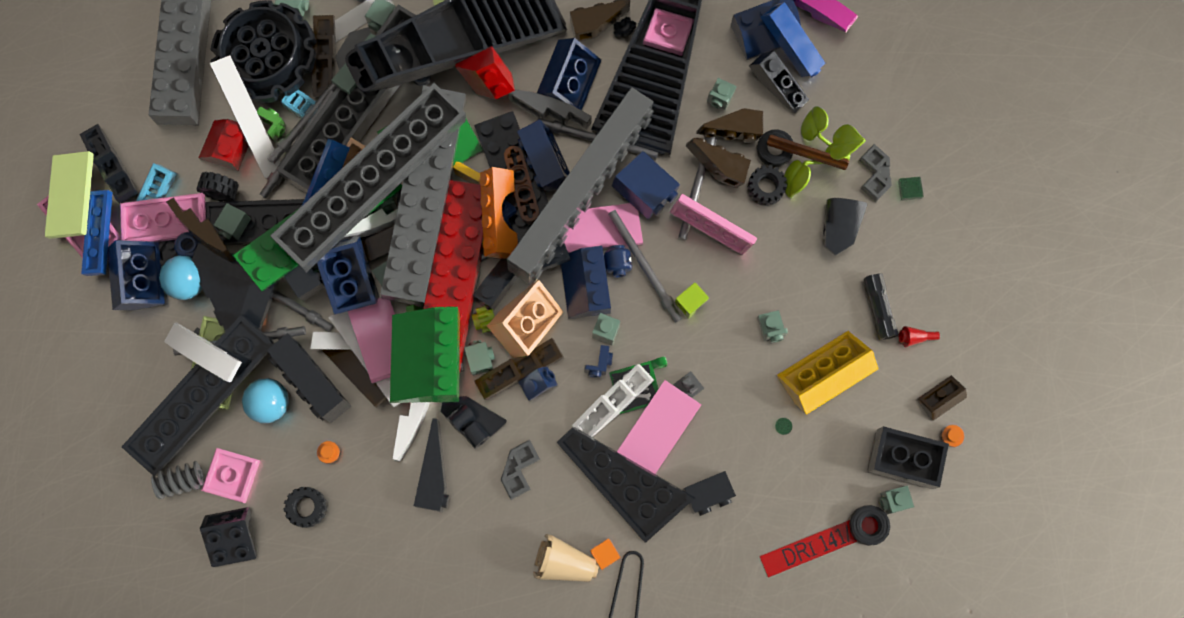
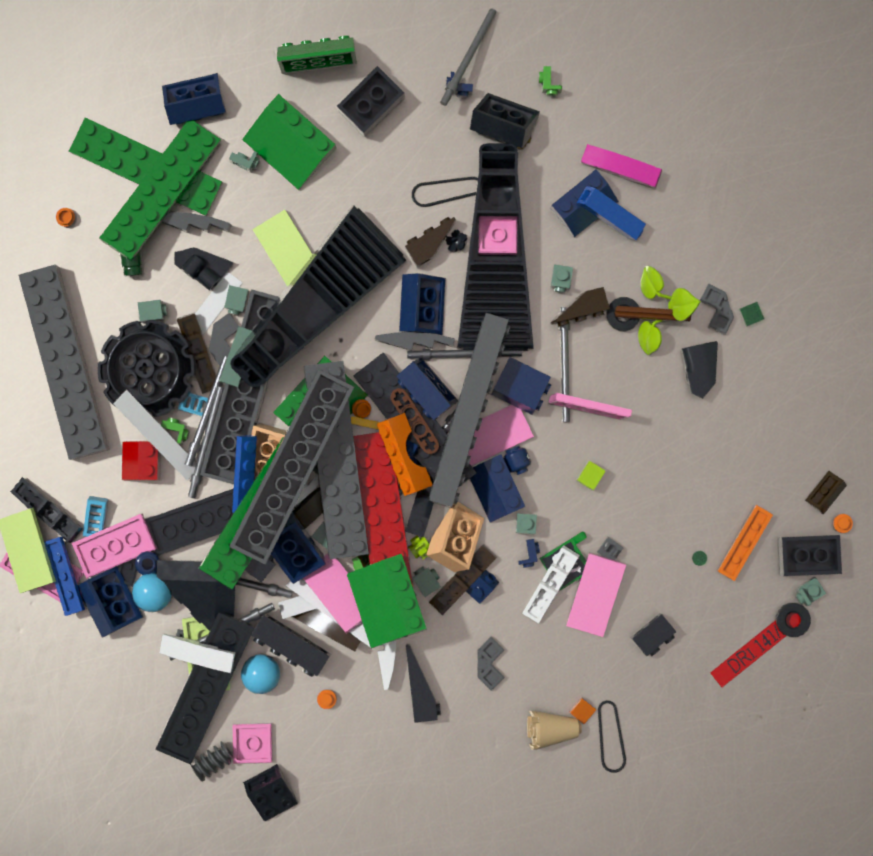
camera: 10 degrees left, 10 degrees up
dark brown slope [166,197,234,262] -> none
black tyre [196,172,239,202] -> none
sand green brick [214,204,251,240] -> none
black tyre [283,487,327,528] -> none
black panel [440,396,507,449] -> none
red slope [455,46,515,99] -> none
black wing [557,427,695,543] -> none
flat silver bar [608,210,682,323] -> none
dark brown slope [686,138,751,188] -> none
black tyre [747,165,787,206] -> none
black slope [749,51,809,113] -> none
sand green bracket [757,310,788,343] -> none
yellow slope [777,331,878,415] -> none
black axle [864,273,899,340] -> none
red cone [898,326,940,347] -> none
none -> orange plate [352,399,371,418]
none -> orange plate [717,505,773,581]

